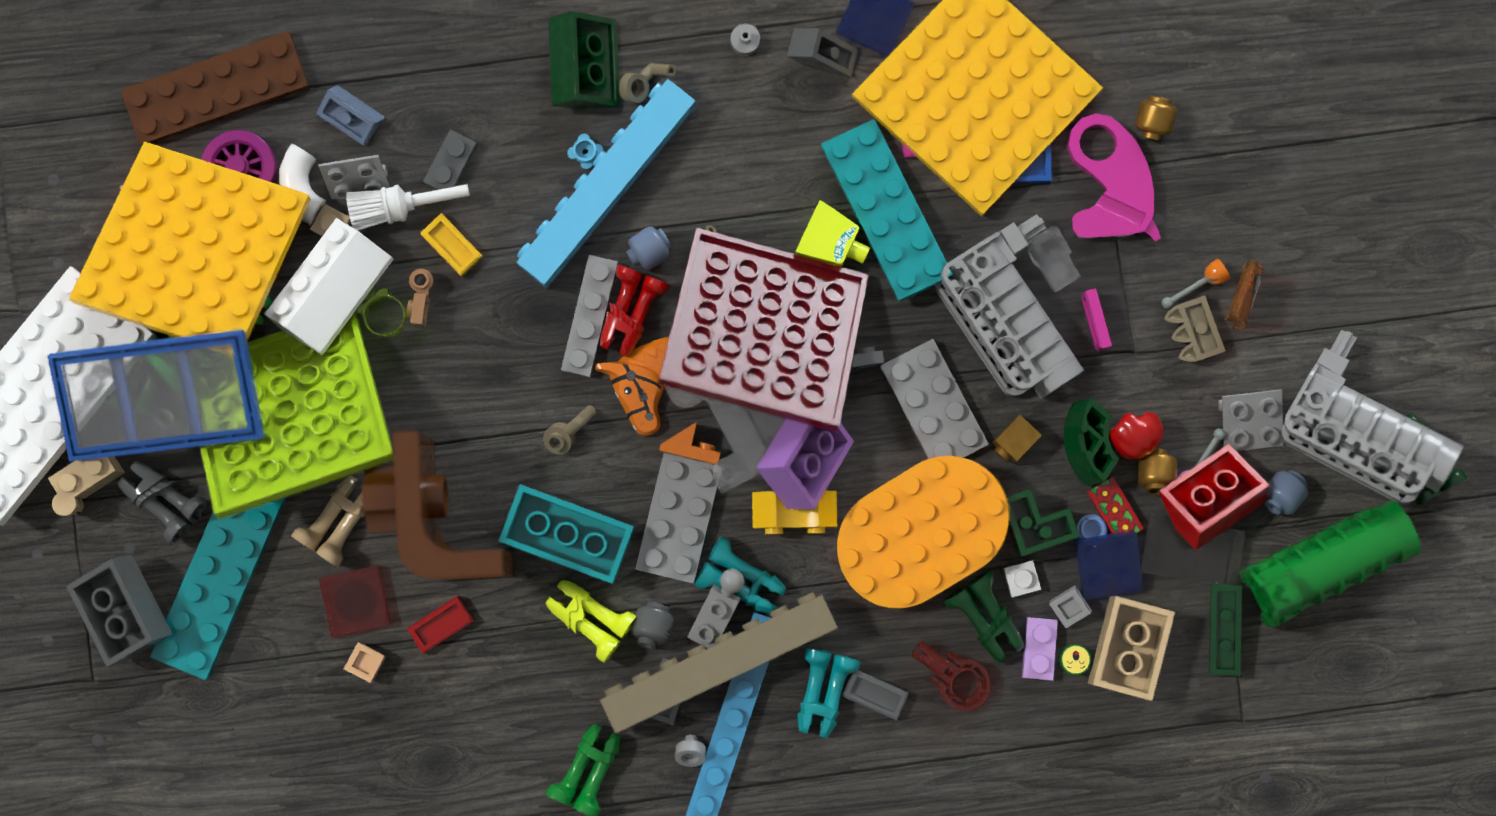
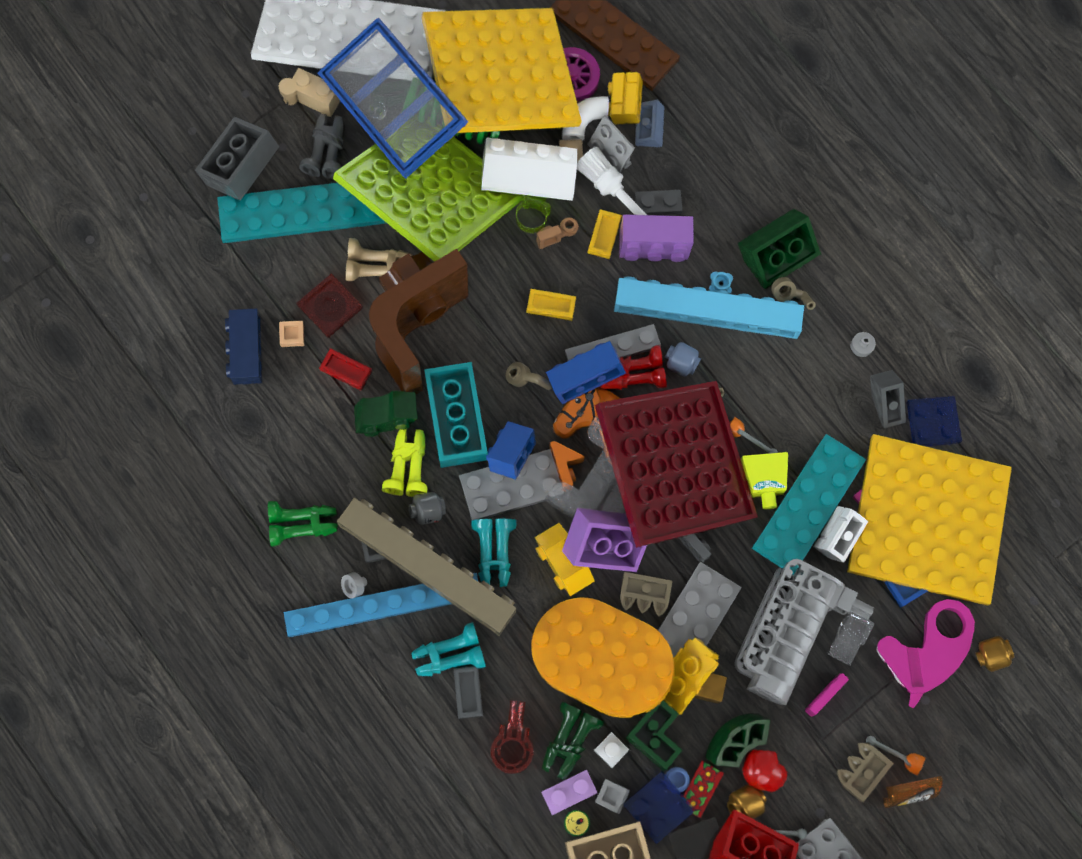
camera: 55 degrees right, 10 degrees down
light grey plate [687,569,744,648] -> none
none -> dark blue brick [225,309,262,385]
none -> dark green brick [354,391,417,437]
none -> blue brick [486,421,536,480]
none -> yellow tile [526,289,576,321]
none -> blue brick [546,341,626,405]
none -> yellow brick [608,72,643,124]
none -> medium lavender brick [619,215,693,262]
none -> dark tan plate [620,572,672,617]
none -> yellow piece [663,638,719,715]
none -> hinge [730,417,778,454]
none -> white brick [813,506,868,563]

